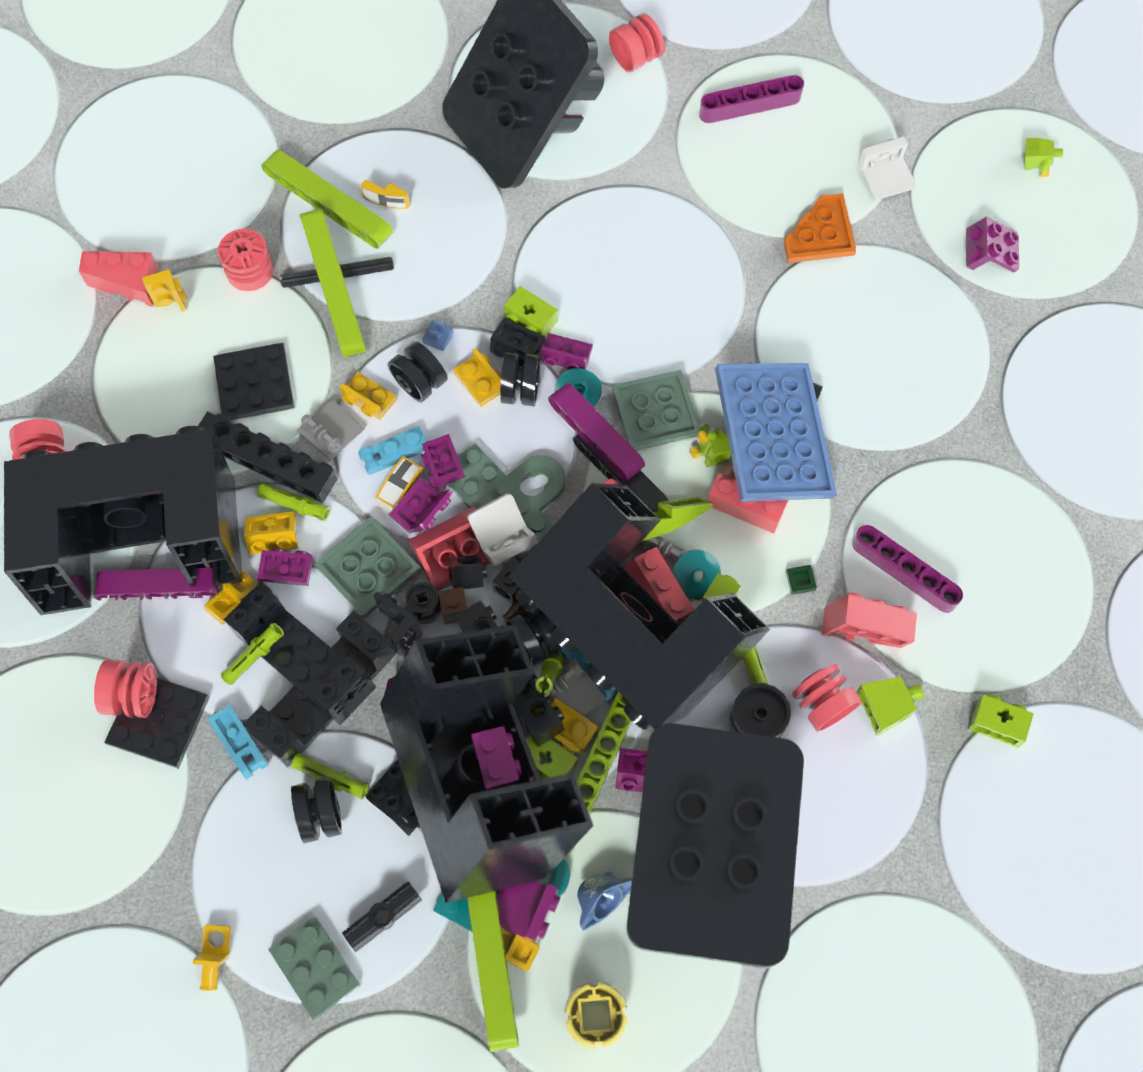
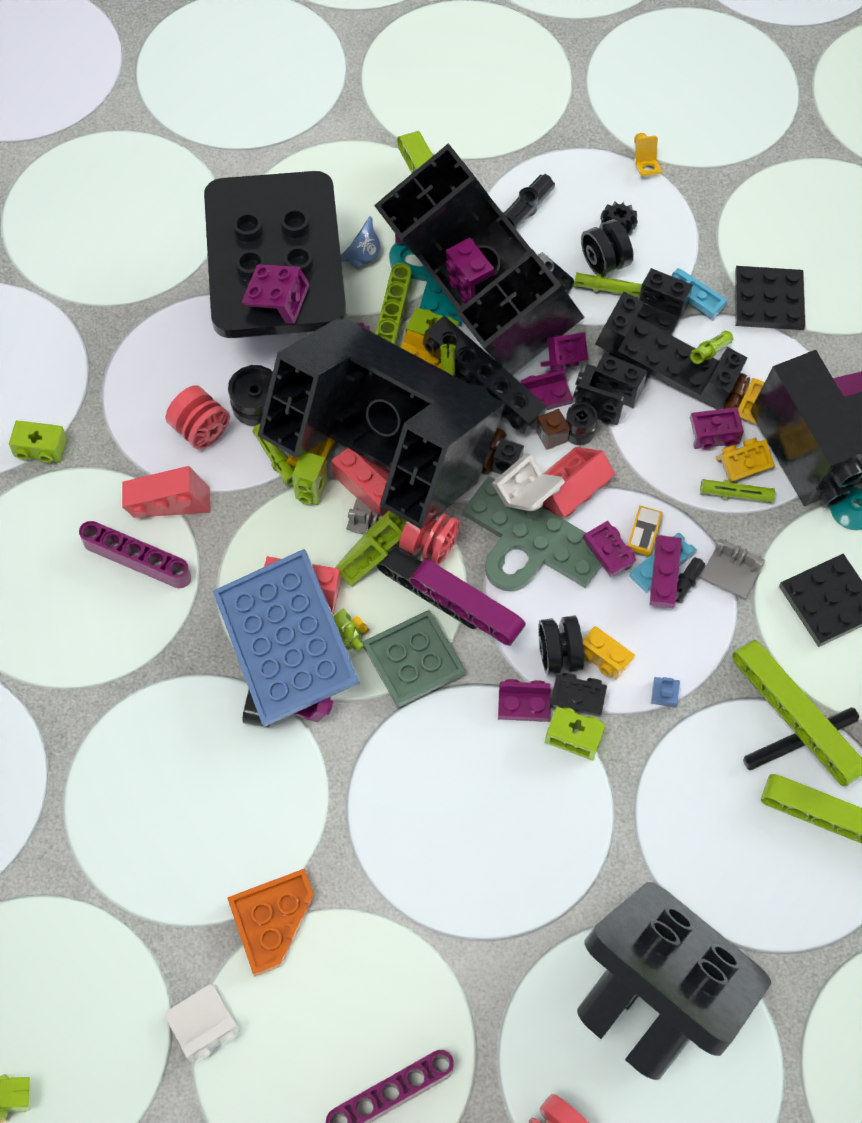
camera: 165 degrees right, 5 degrees down
coral wheel [94,659,157,718] -> none
black brick [198,411,337,504] -> none
sand green plate [268,916,361,1020] -> none
sand green plate [315,516,421,619] -> none
yellow bracket [339,372,397,420] -> none
slope [360,179,410,209] -> none
black wheel [387,341,448,403] -> none
magenta bracket [388,477,453,534] -> none
black brick [448,555,487,589] -> none
teal dish [554,368,602,407] -> none
light yellow piece [564,982,628,1049] -> none
teal dish [672,549,721,599] -> none
dark green tile [785,565,817,595] -> none
lime torso [856,677,924,736] -> none
magenta bracket [966,216,1020,273] -> none
none -> magenta bracket [242,264,310,324]
none -> black gear [600,201,638,236]
none -> magenta plate [649,535,682,608]
none -> black axle [676,557,705,604]

